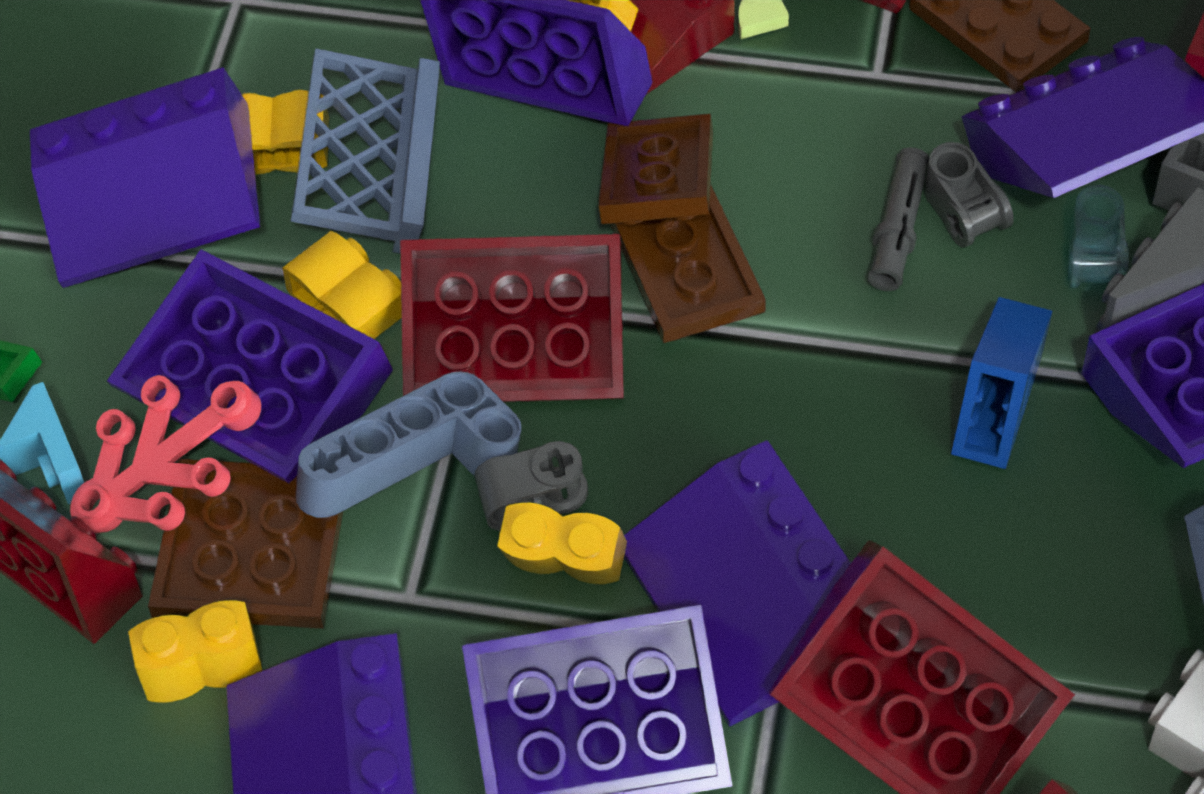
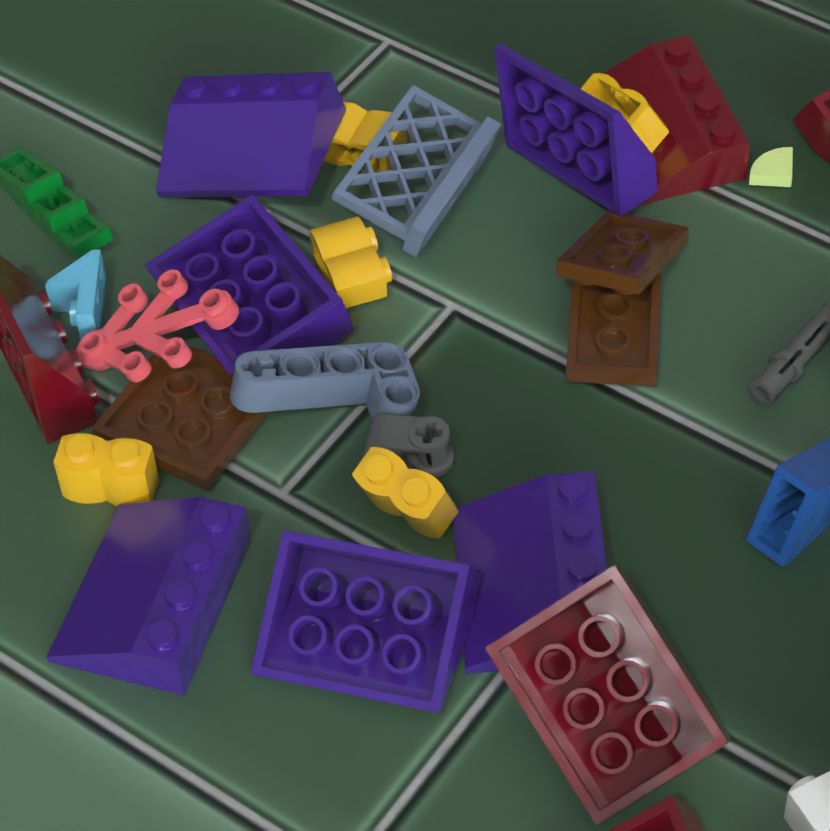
camera: 25 degrees right, 5 degrees down
dark red slope [400,234,624,402] -> none

